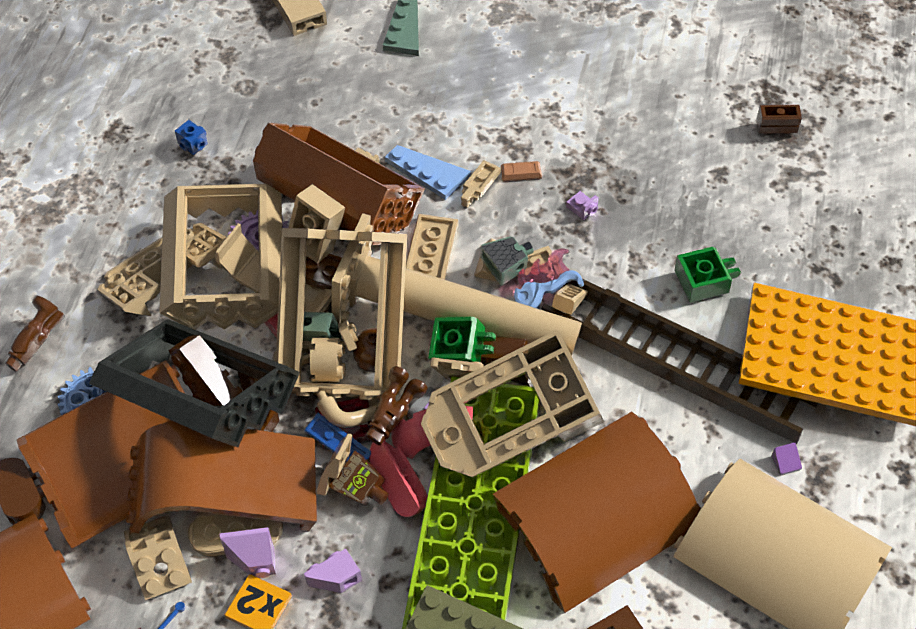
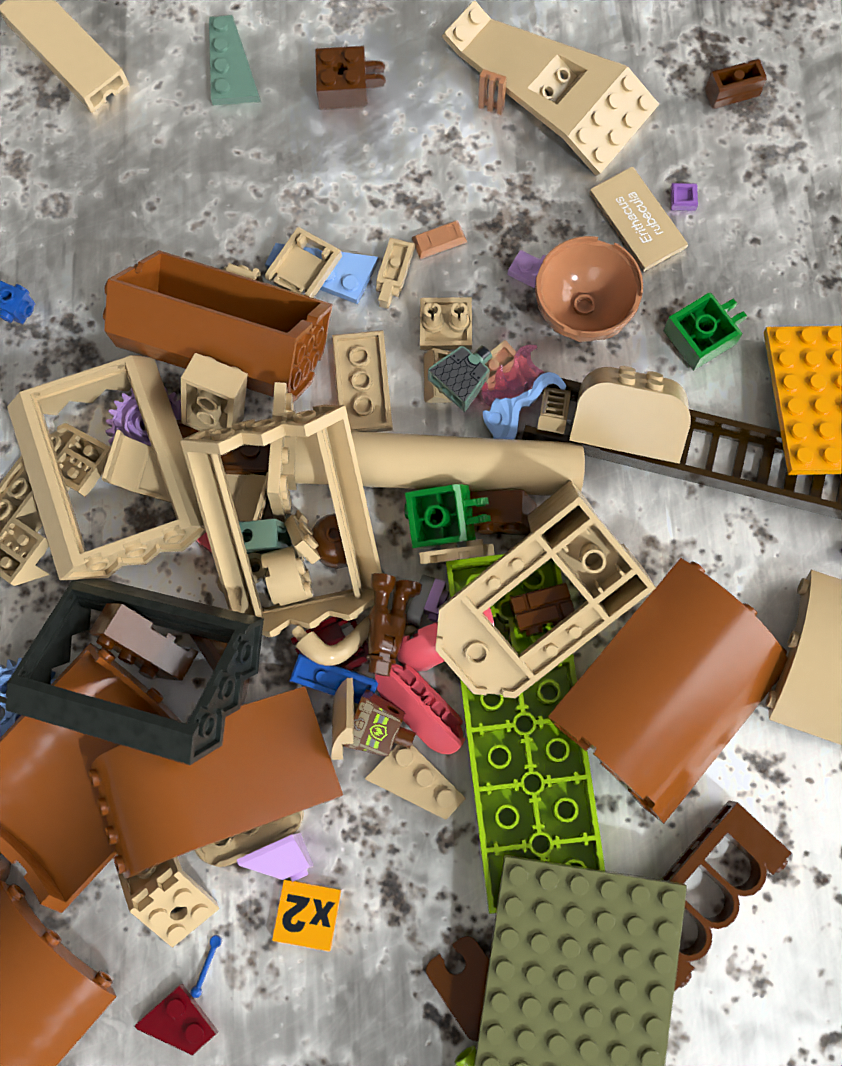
camera: 10 degrees left, 20 degrees up
lavender slope [304,549,362,593] -> none
none -> tan container [265,227,342,298]
none -> reddish brown hinge [315,46,386,110]
none -> tan wing [365,744,466,820]
none -> tan plate [420,297,472,350]
none -> tan wing [441,0,659,176]
none -> nougat tile [479,69,506,115]
none -> reddish brown brick [509,583,575,637]
none -> nougat rock [535,236,643,343]
none -> tan brick [569,366,691,463]
none -> tan tile [589,166,688,272]
none -> medium lavender tile [670,183,698,211]

